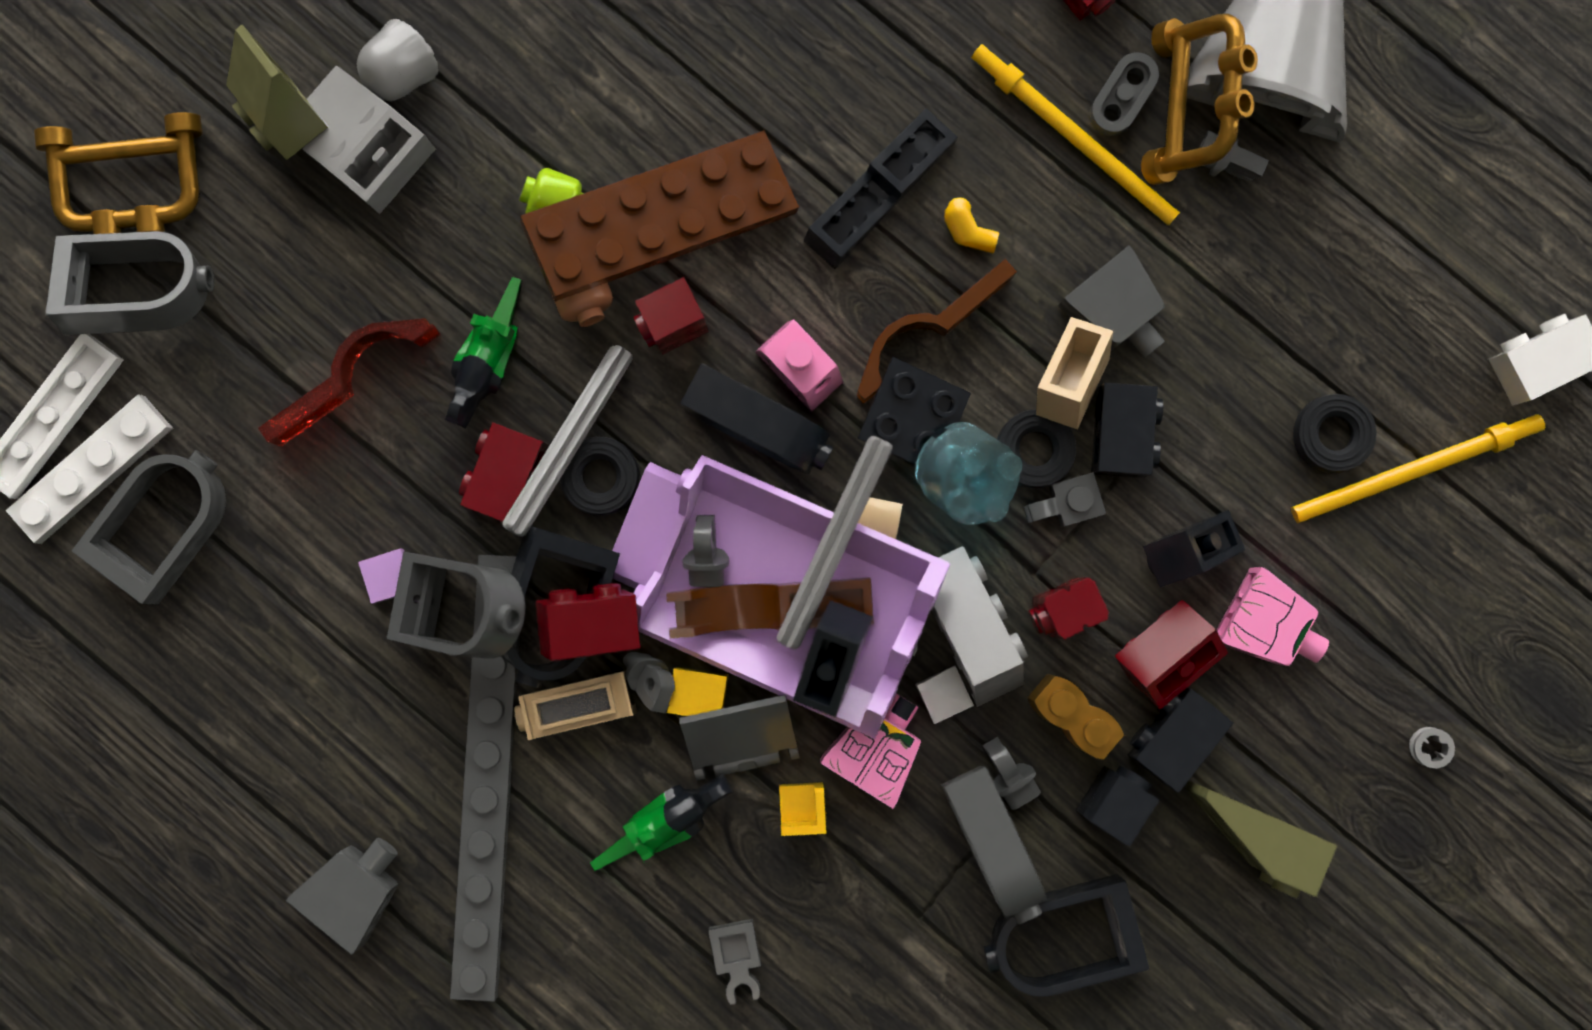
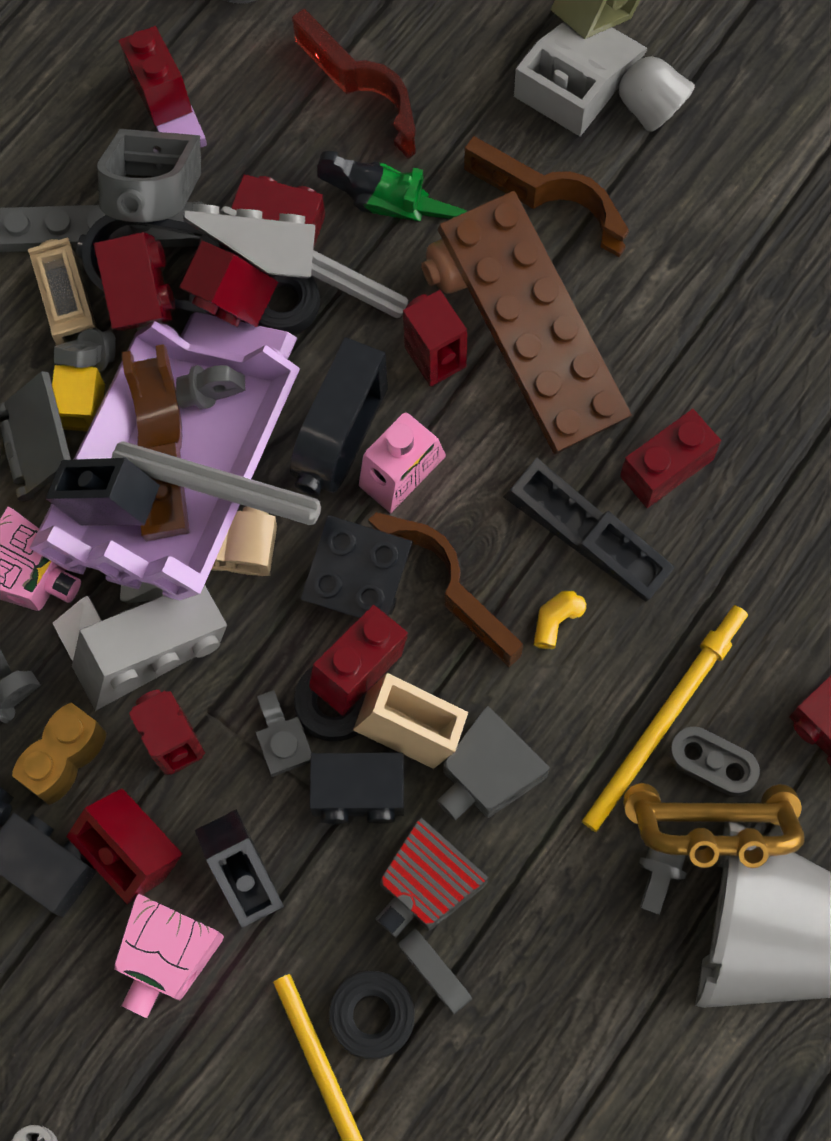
camera: 85 degrees right, 15 degrees down
lime head [519,168,584,214] -> none
clear light blue brick [915,422,1023,525] -> none
none -> dark red brick [118,26,192,127]
none -> dark red brick [179,240,278,327]
none -> light grey slope [183,204,315,279]
none -> dark red brick [309,605,408,716]
none -> torso [375,817,488,938]
none -> dark grey beam [397,928,472,1015]
none -> reddish brown piece [464,136,629,258]
none -> dark red brick [620,409,721,508]

